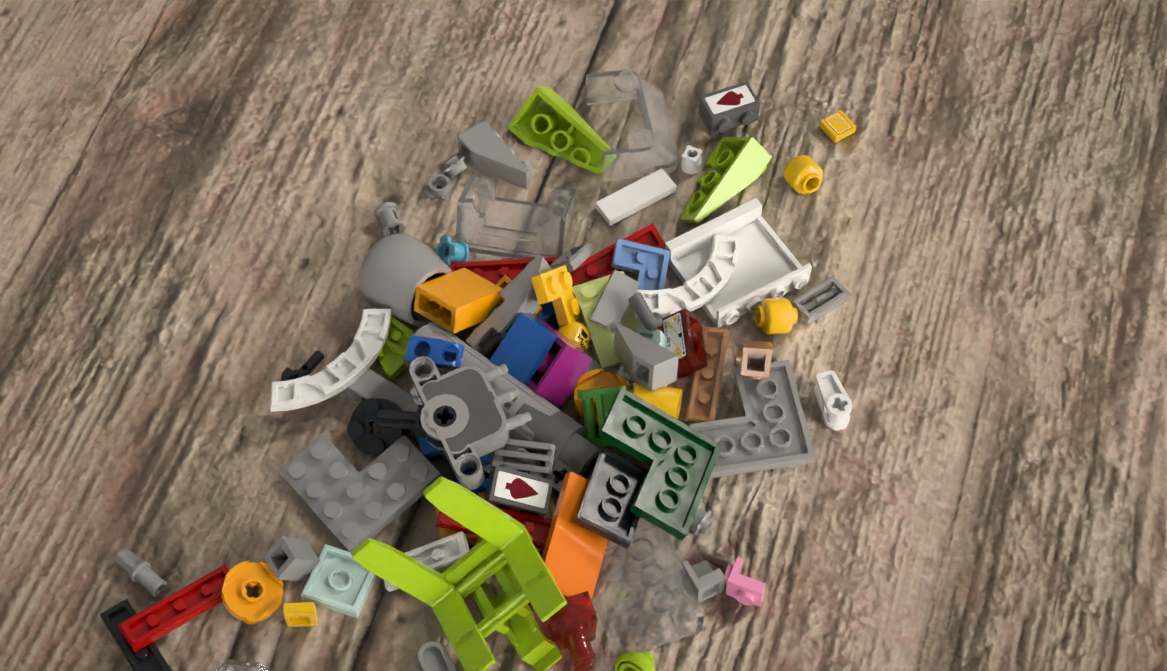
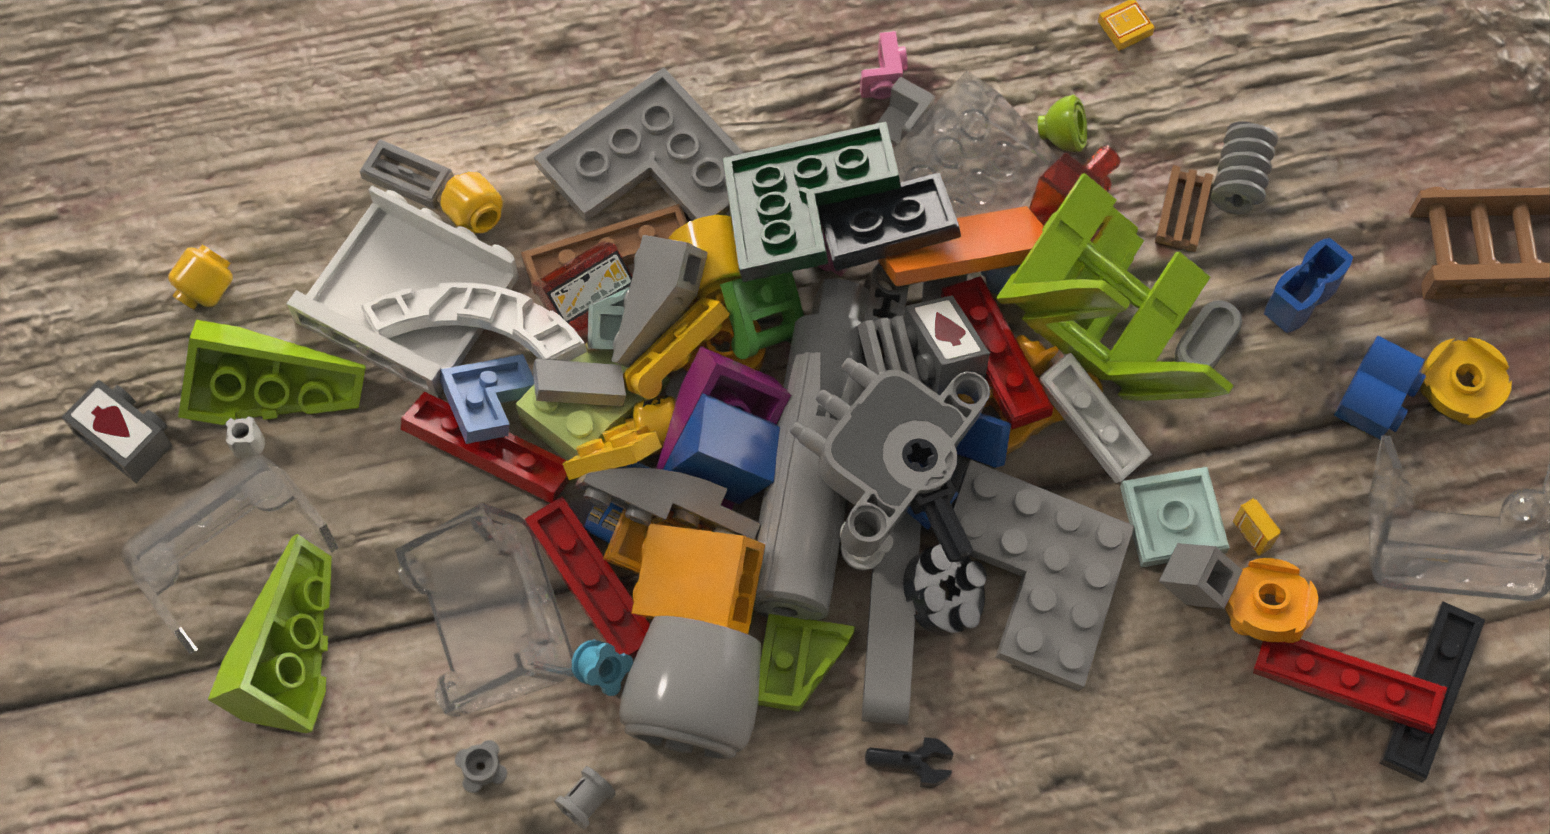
camera: 120 degrees left, 10 degrees up
light grey axle [114,547,167,597] -> none
white tile [270,309,392,412] -> none
blue leg [405,335,464,370] -> none
light grey plate [442,155,468,178] -> none
light grey slope [457,121,531,189] -> none
light grey tile [550,242,595,272] -> none
white tile [595,168,677,226] -> none
dark grey arm [628,292,663,331] -> none
medium nougat brick [735,340,772,380] -> none
white piece [814,370,852,430] -> none
yellow tile [819,109,856,143] -> none
none -> yellow plate [623,297,730,399]

